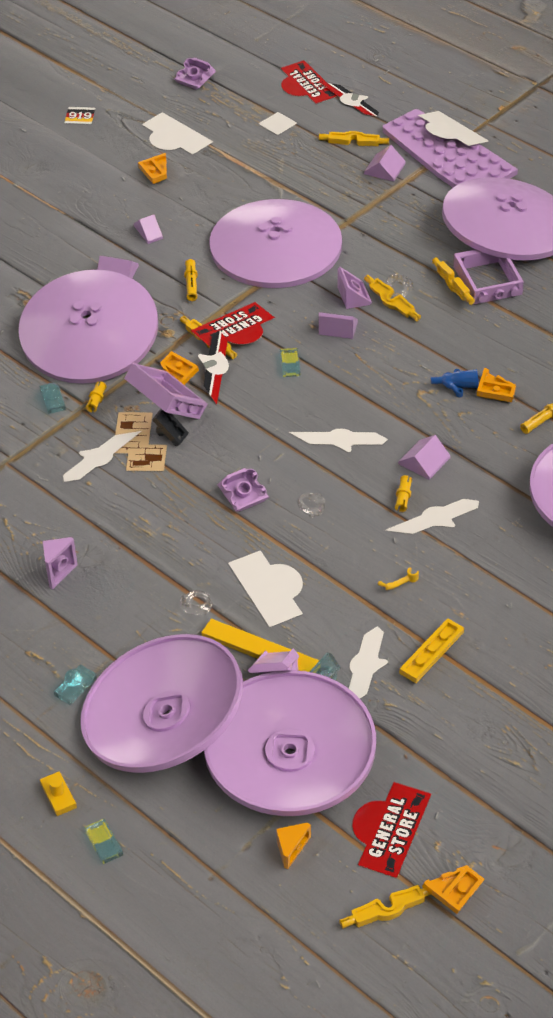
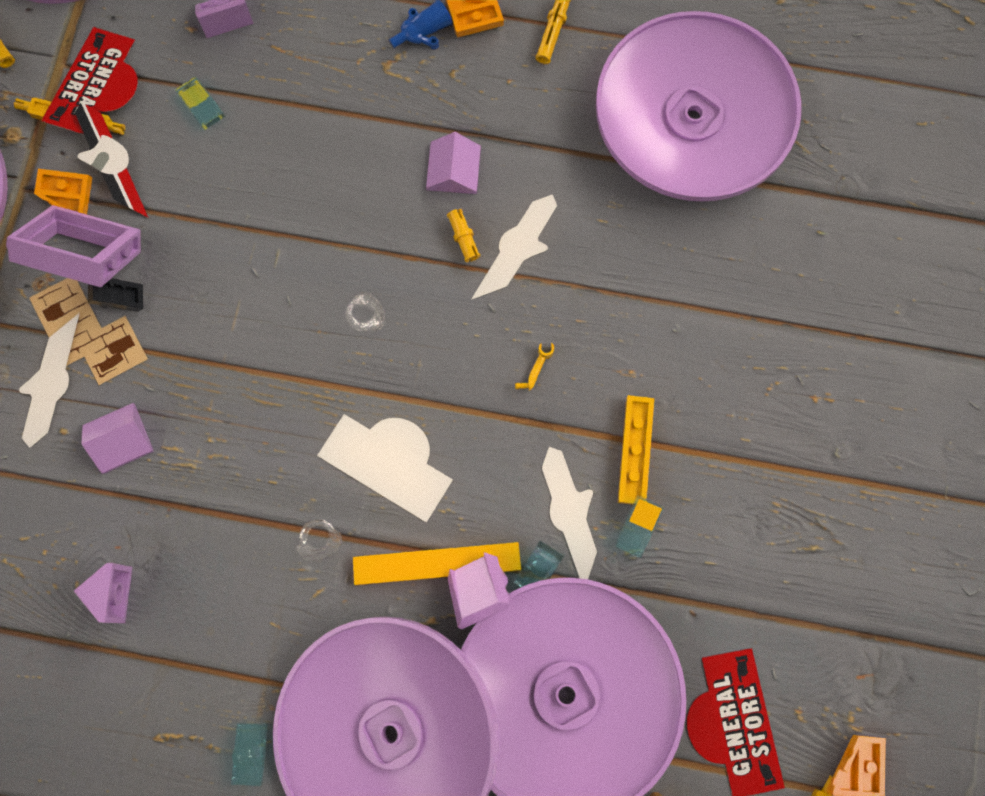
camera: 35 degrees left, 30 degrees up
lavender slope [217,468,269,511] -> none
white sticker [289,428,388,452] -> none
none -> lavender slope [81,403,154,474]
none -> clear light blue tile [615,495,664,558]

